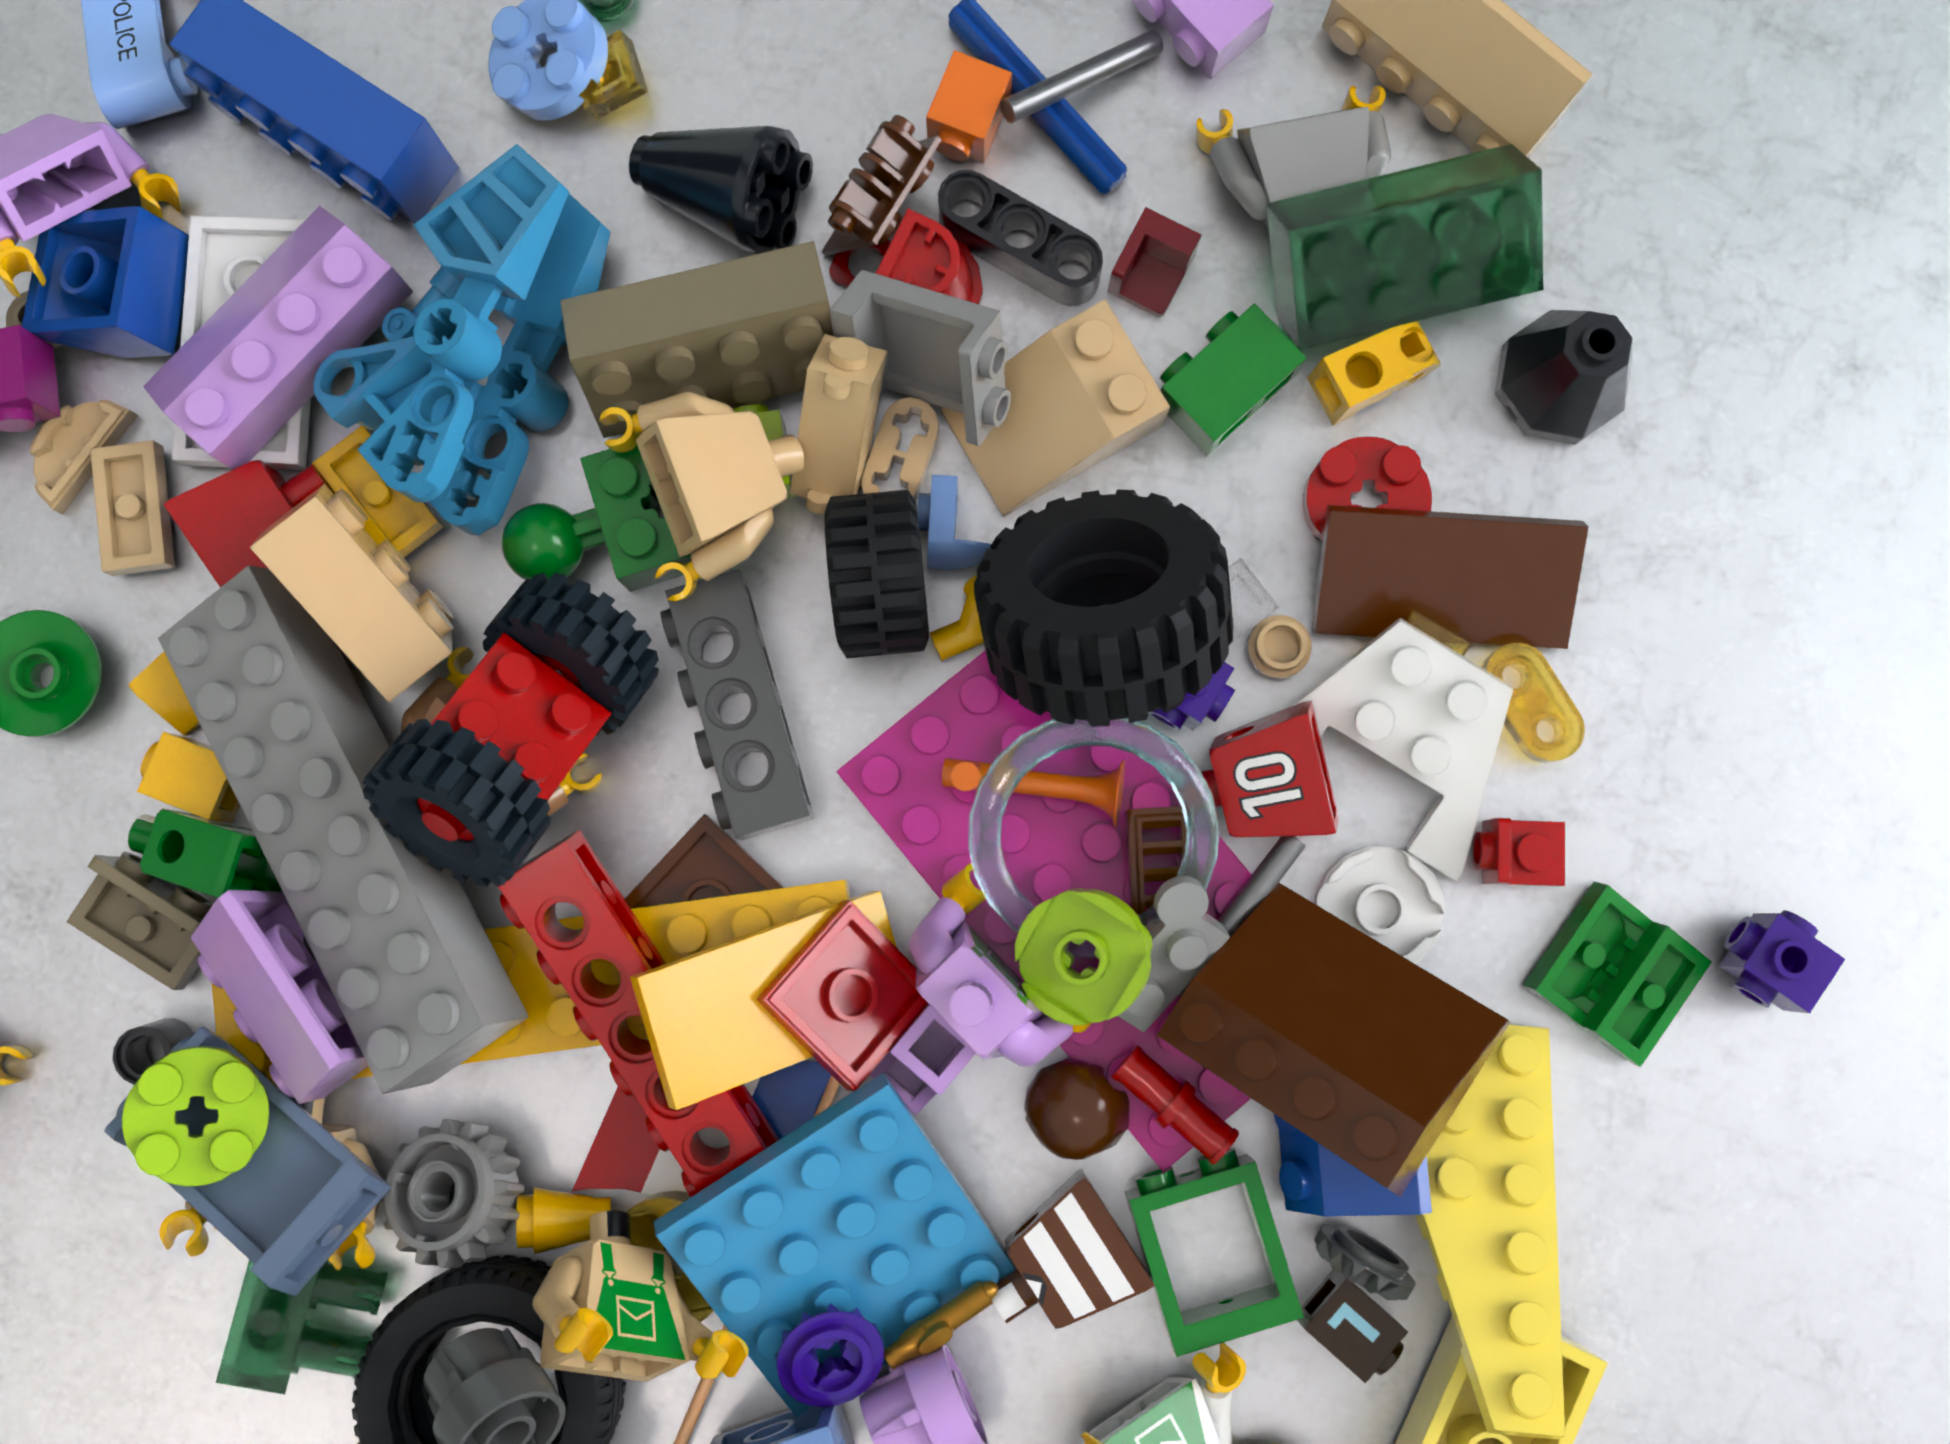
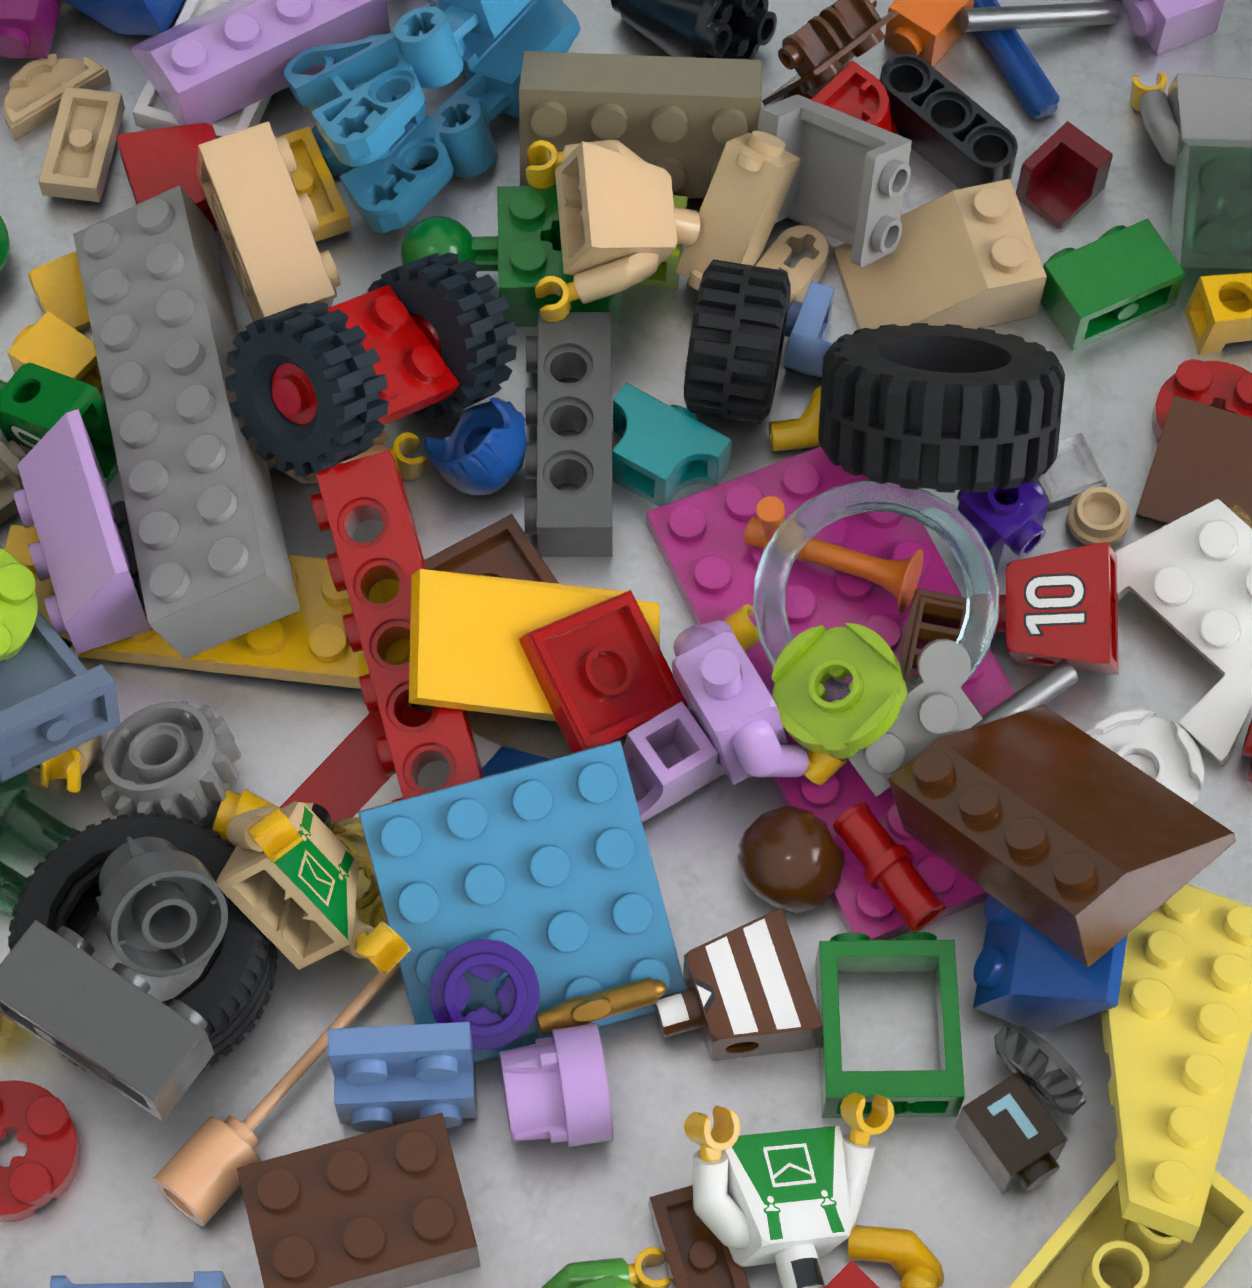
camera: 15 degrees right, 20 degrees down
none -> blue hair [424,397,527,496]
none -> teal brick [612,382,732,507]

